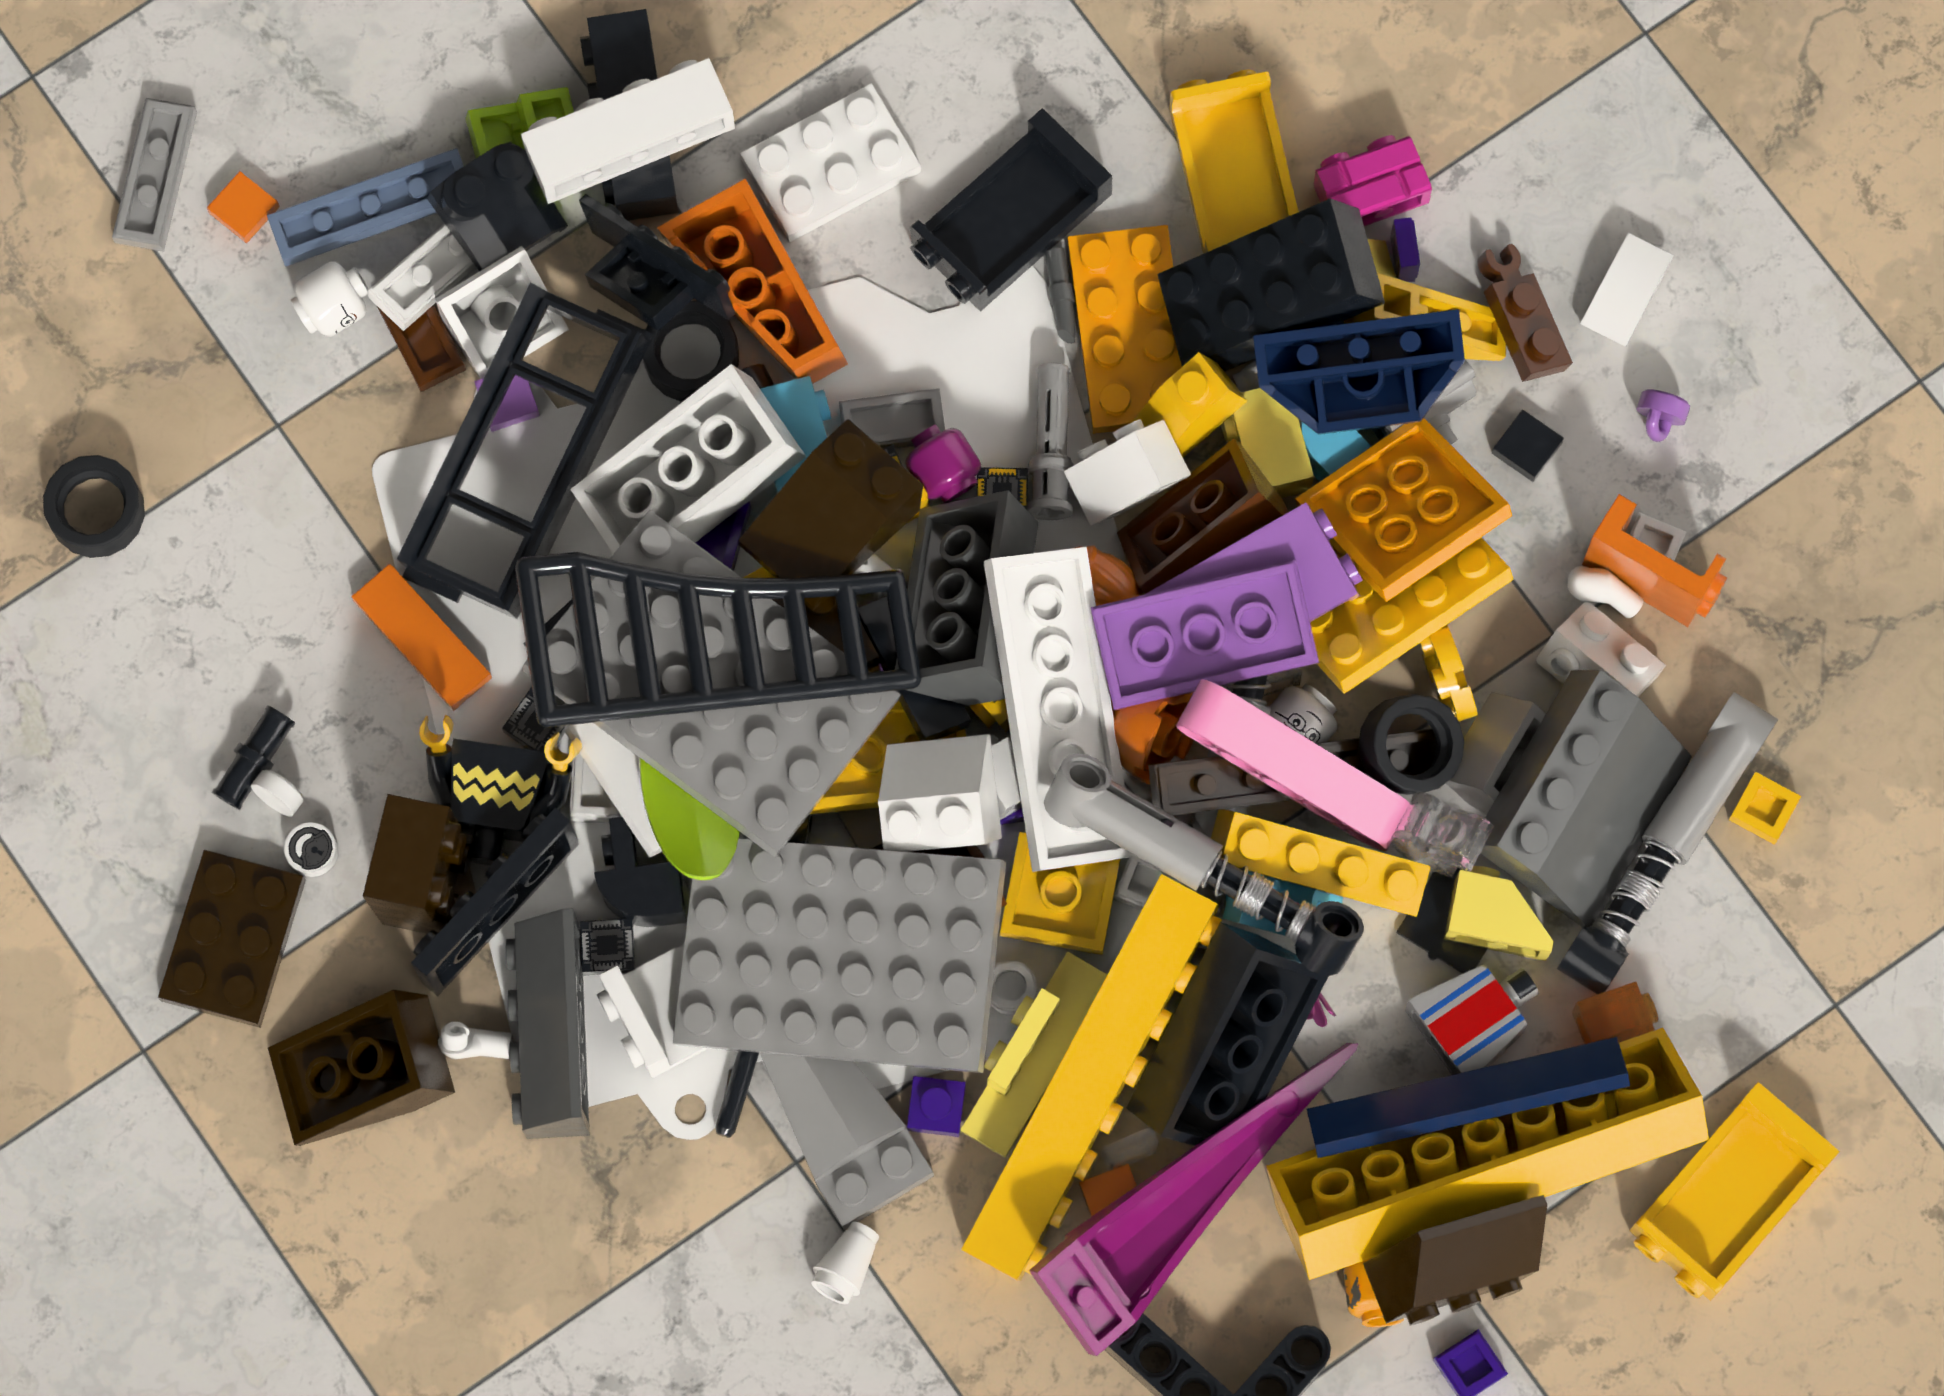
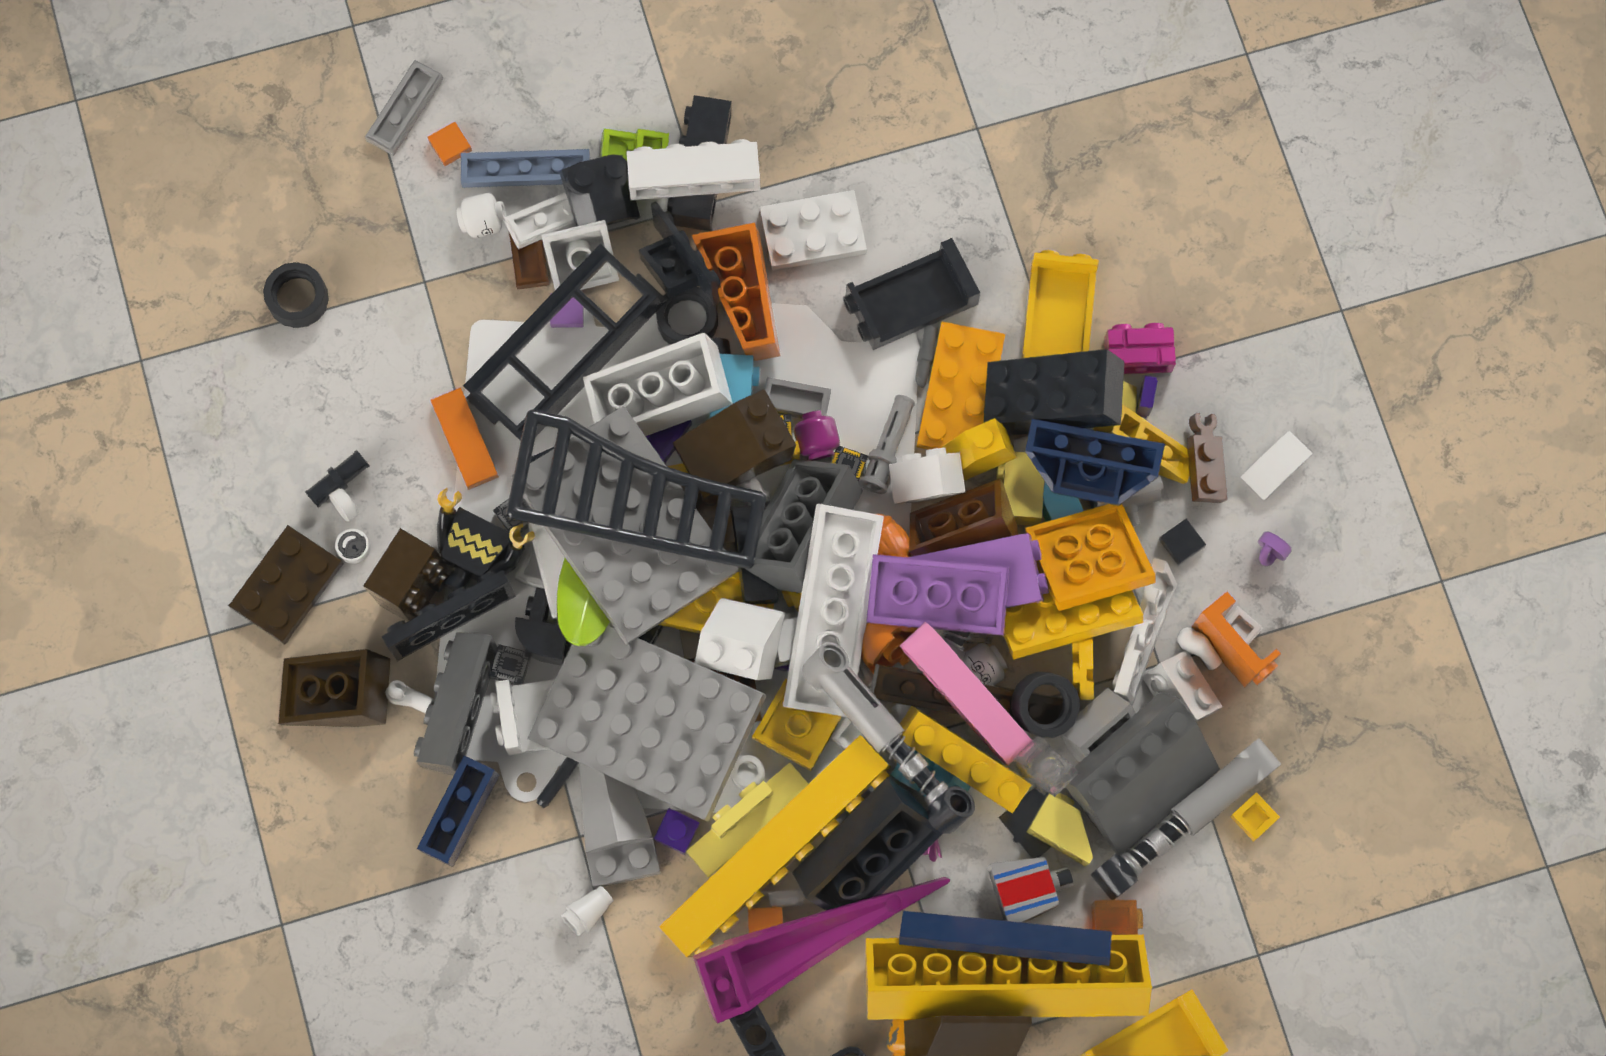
camera: 15 degrees right, 0 degrees up
none -> dark blue brick [417,755,500,867]
none -> white wing [1113,558,1177,706]

